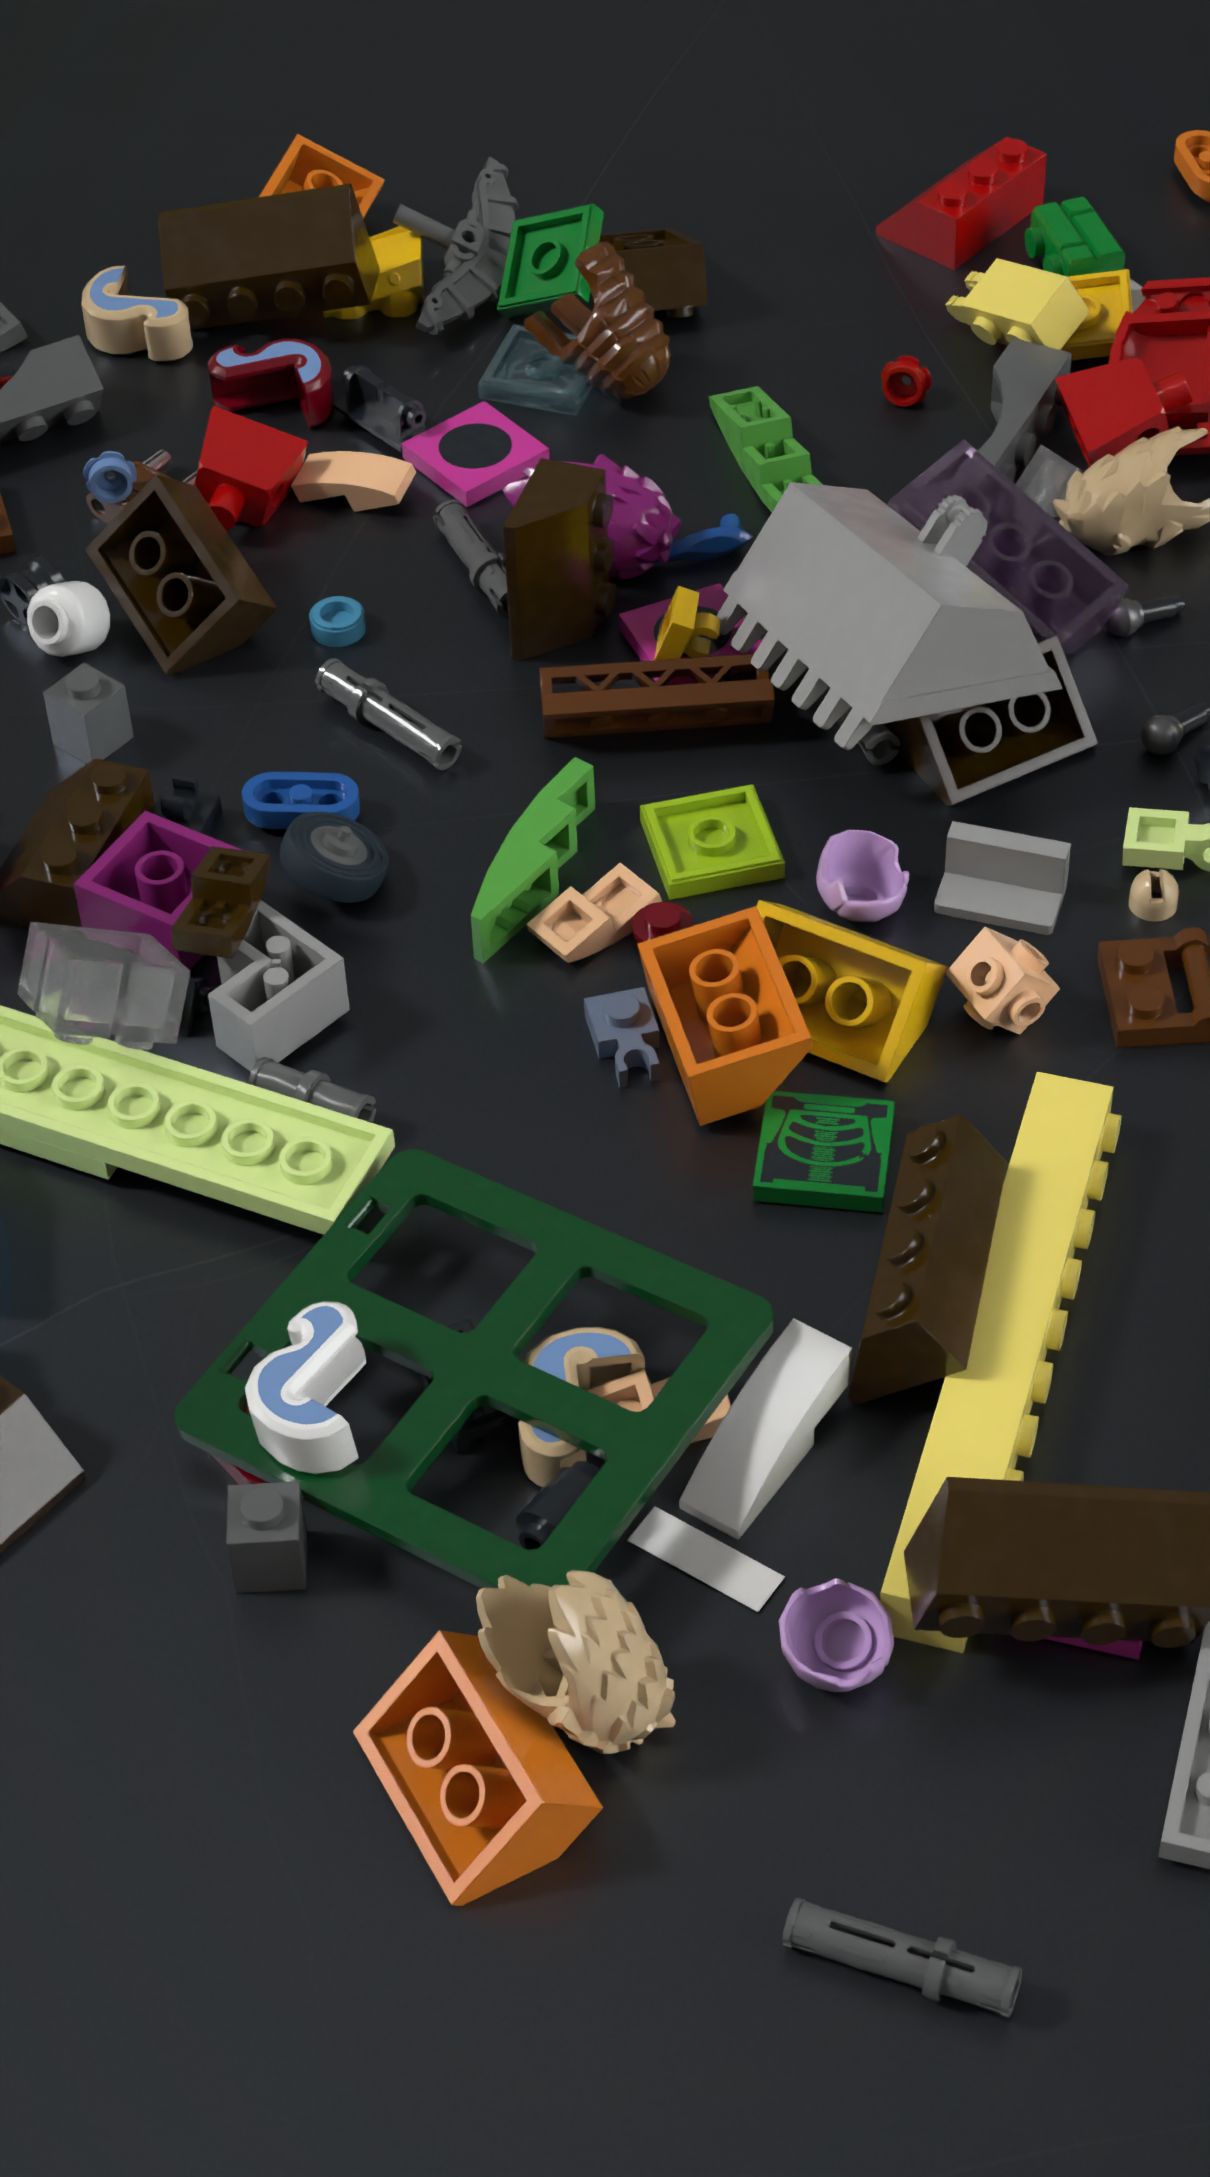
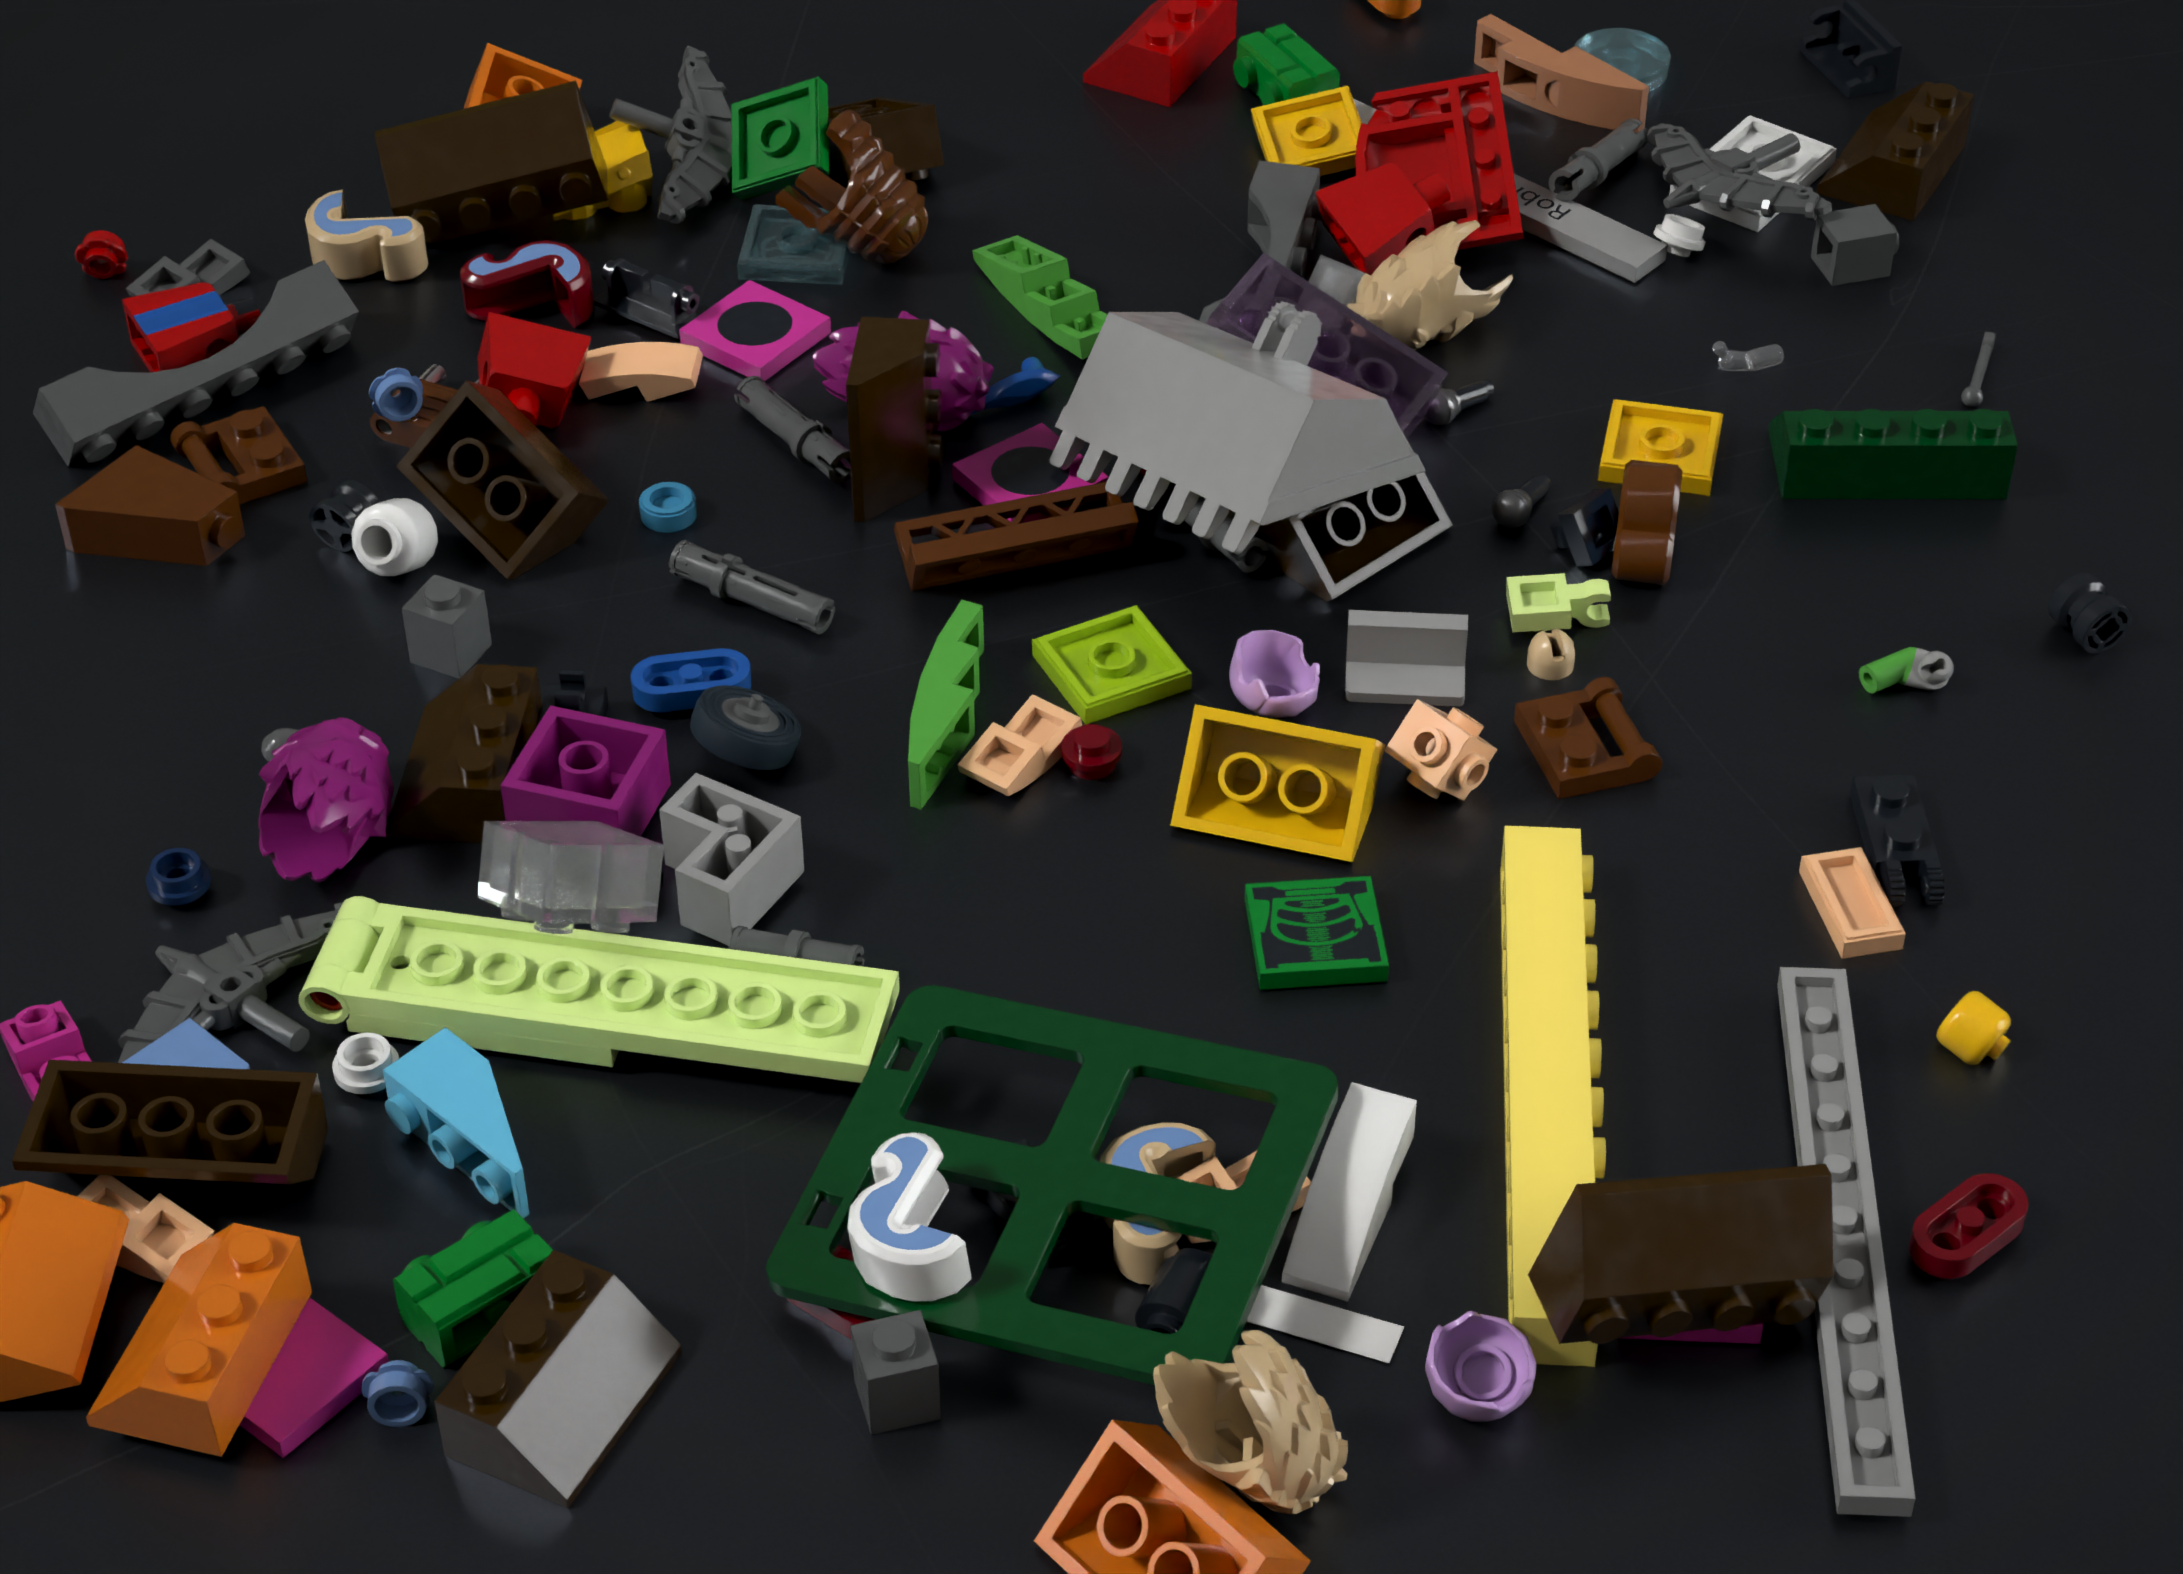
camera: 15 degrees left, 5 degrees down
dark brown slope [171,846,271,959] -> none
sand blue plate [584,987,660,1088] -> none
orange slope [637,906,813,1126] -> none
yellow tile [654,586,721,660] -> none
dark brown slope [848,1114,1007,1405] -> none
red plate [881,356,932,407] -> none
light yellow hinge [945,258,1090,350] -> none

